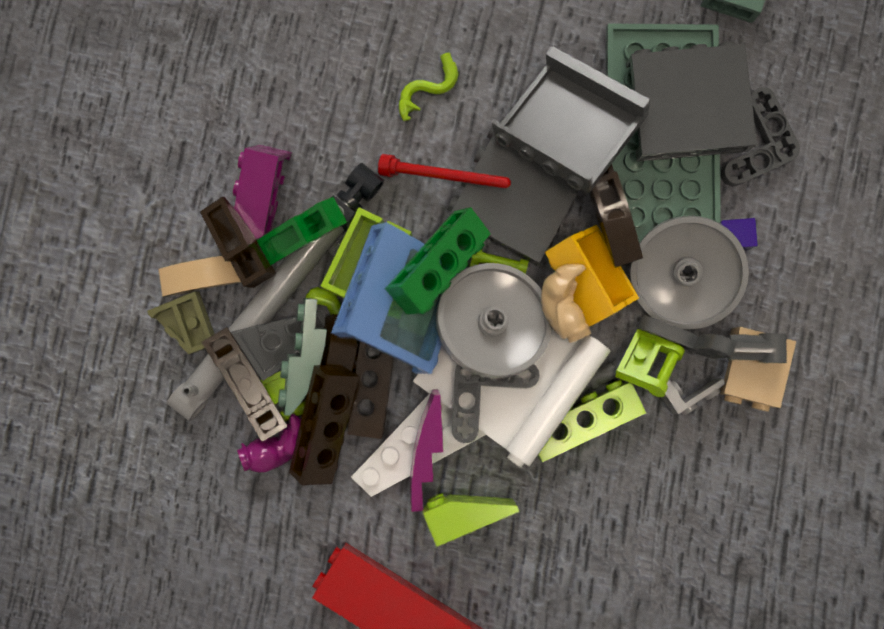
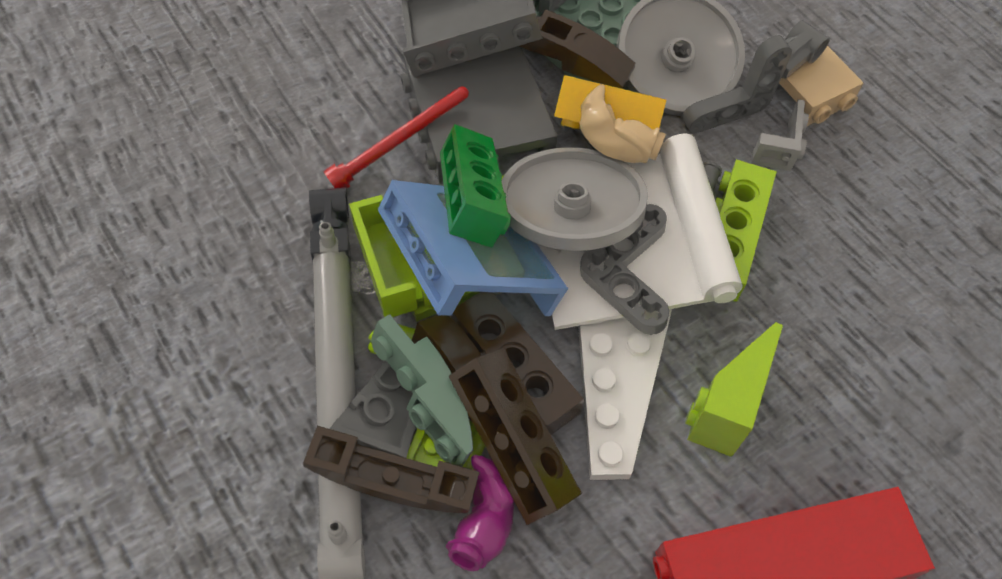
camera: 50 degrees left, 25 degrees down
olive wing [147,291,214,354] -> none
tan slope [159,256,268,297] -> none
dark brown slope [200,197,276,288] -> none
magenta wedge [233,145,292,239] -> none
green slope [257,197,347,265] -> none
lime animal [399,52,459,122] -> none
magenta slope [410,389,443,512] -> none
lime plate [615,329,685,397] -> none

